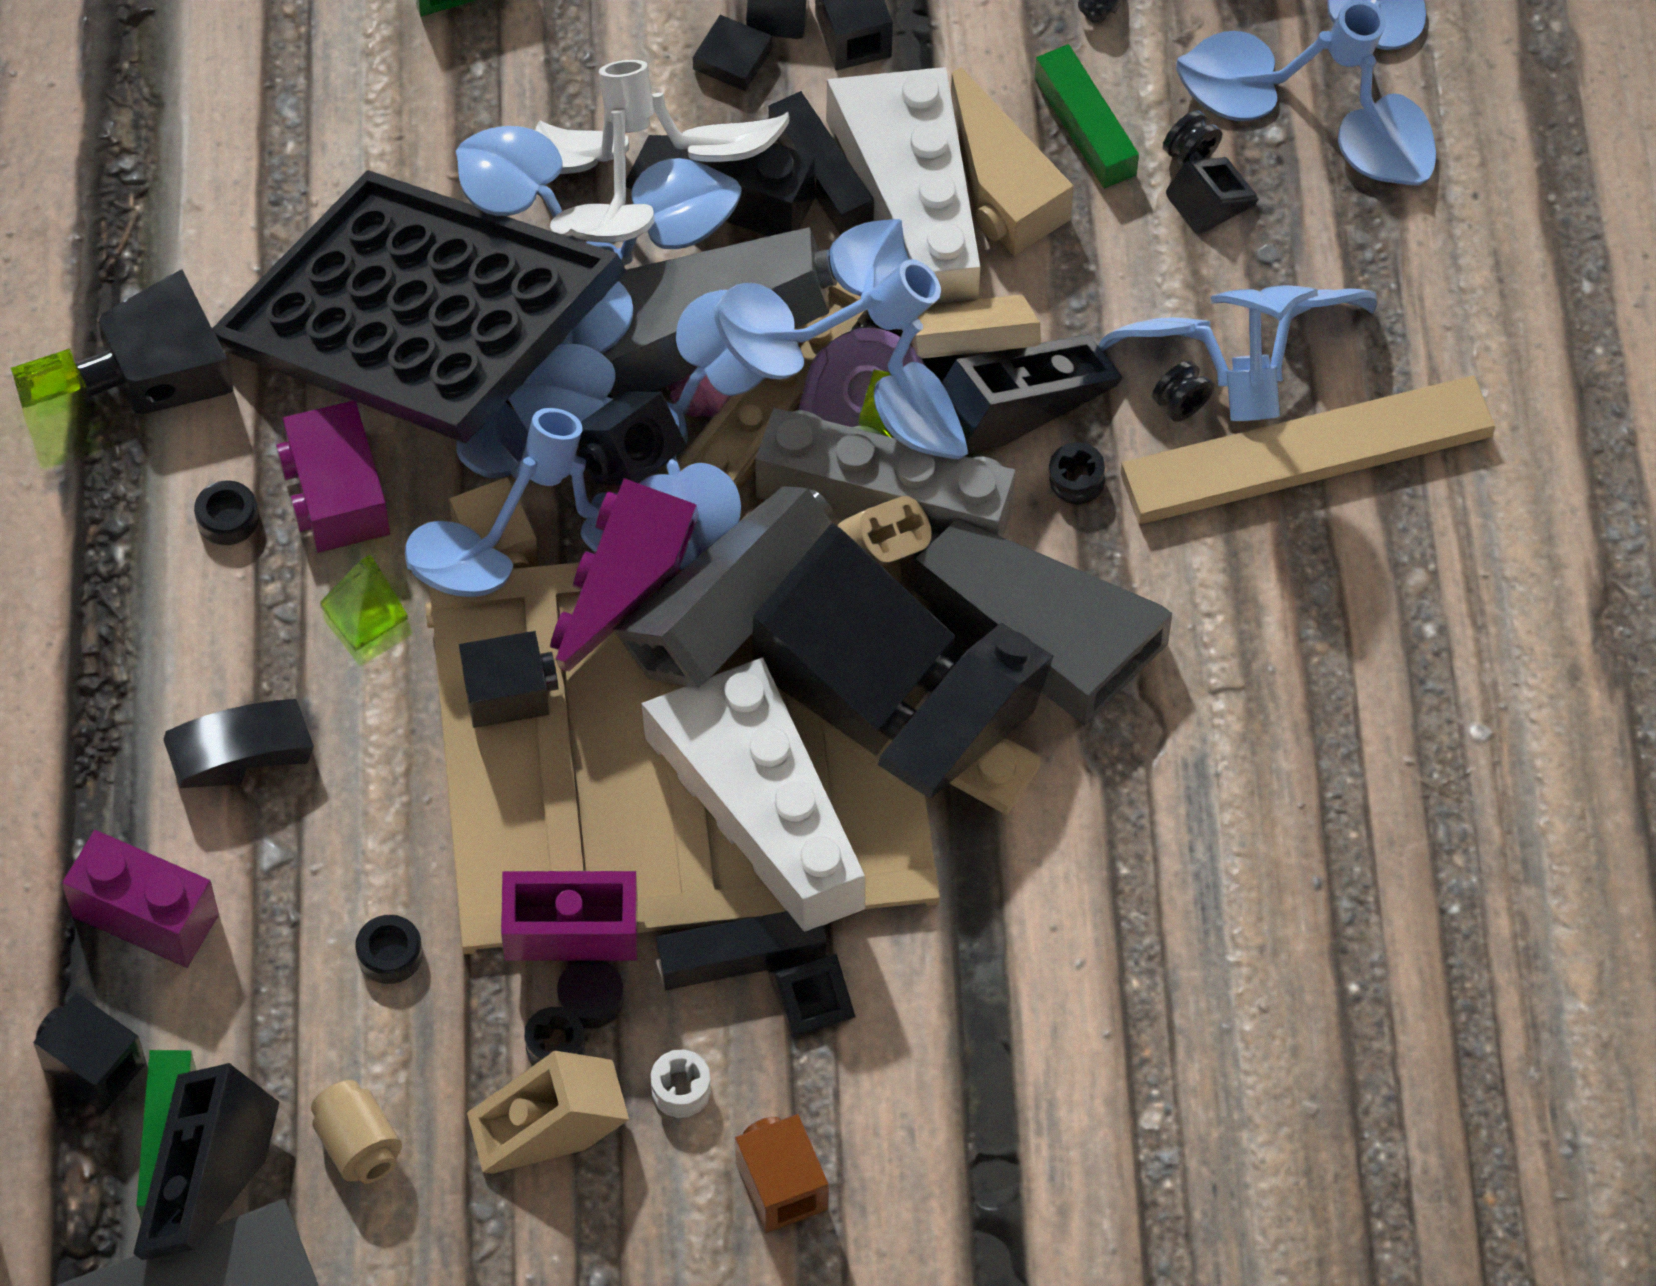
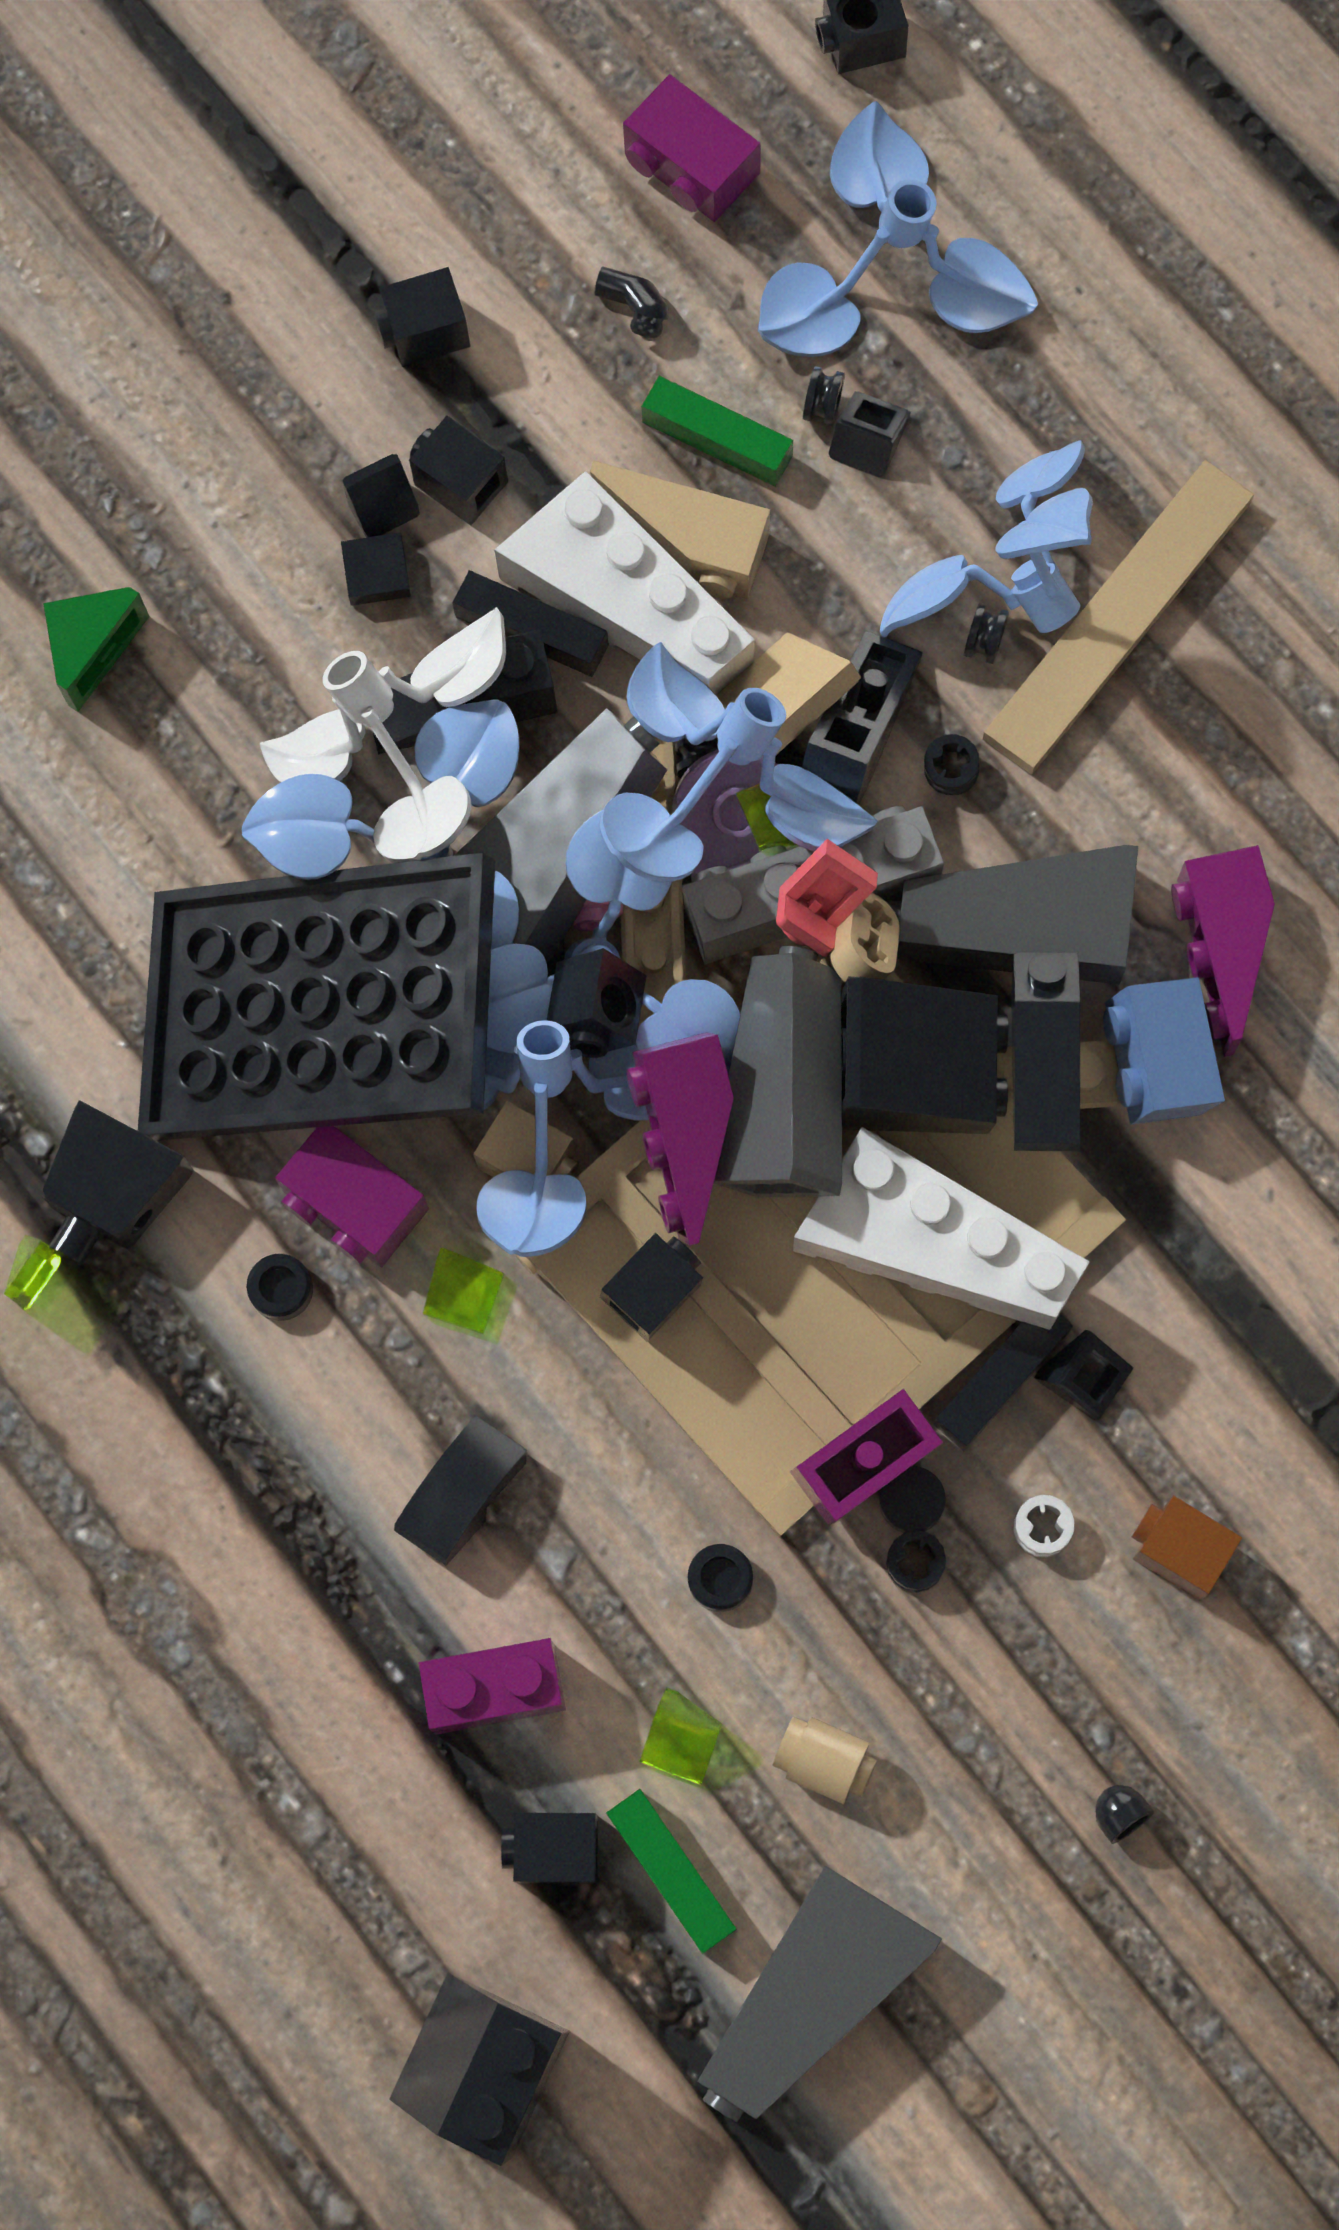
camera: 30 degrees left, 15 degrees up
black slope [133,1063,280,1260] -> none
tan slope [467,1051,629,1174] -> none
none -> clear neon green slope [640,1687,722,1785]
none -> coral bracket [776,839,878,957]
none -> medium blue brick [1103,977,1225,1125]
none -> magenta slope [1171,845,1275,1057]

